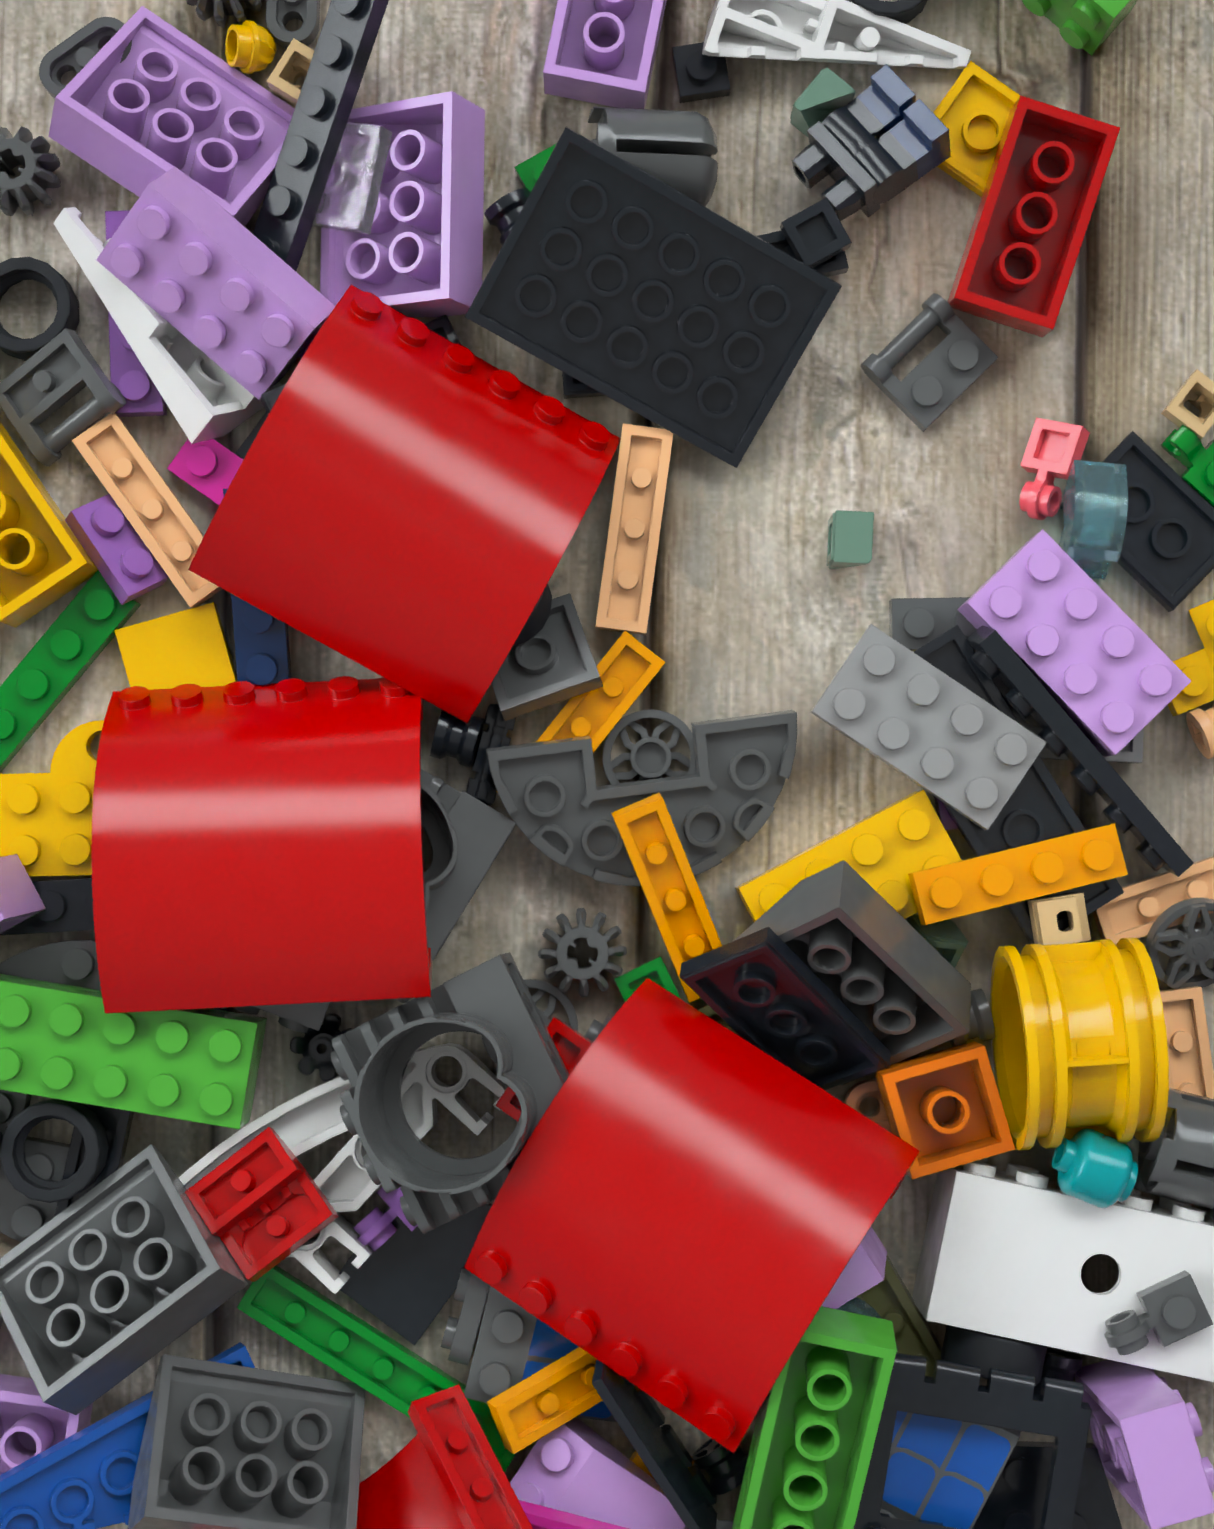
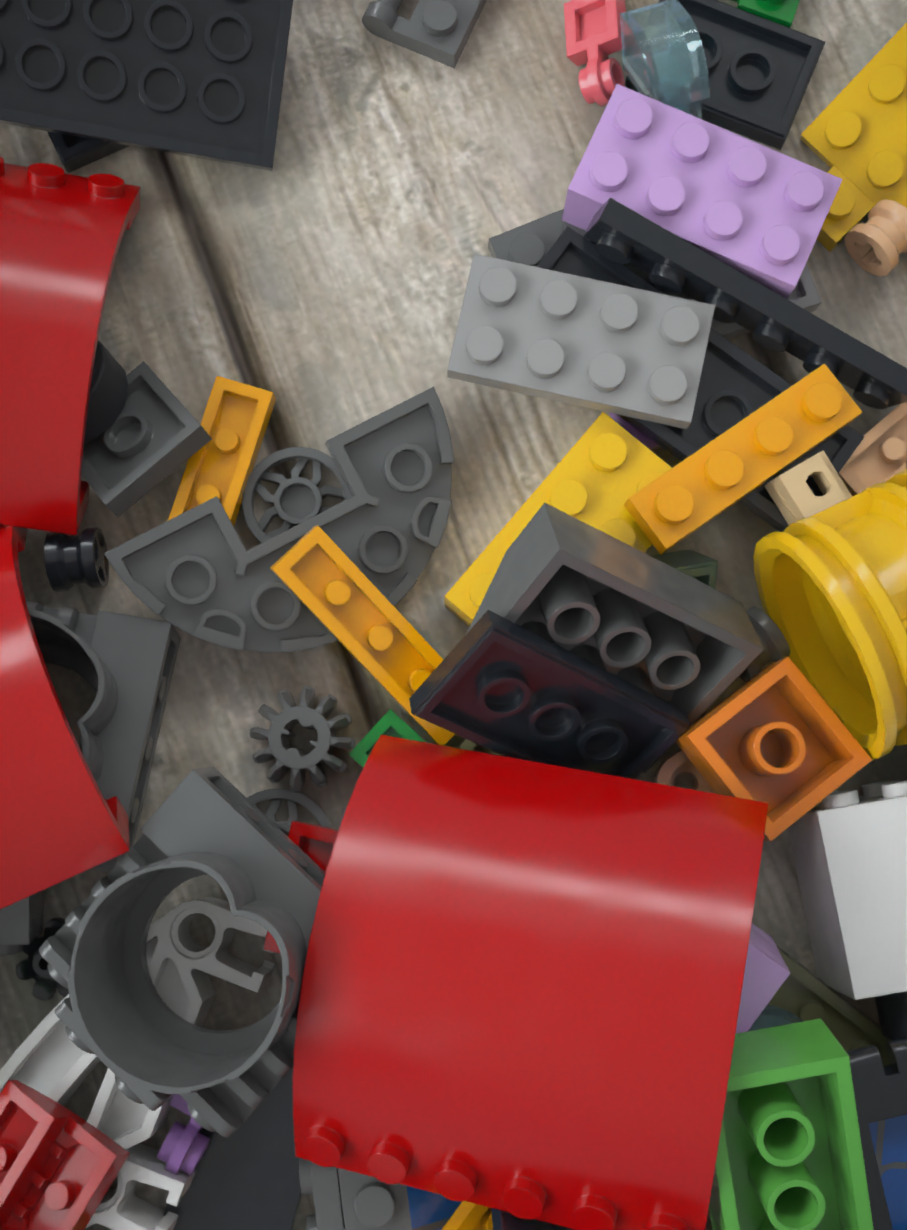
camera: 20 degrees left, 5 degrees down
black axle [465,704,517,805] -> none
light nougat plate [595,423,673,635] -> none
sand green slope [826,510,874,569] -> none

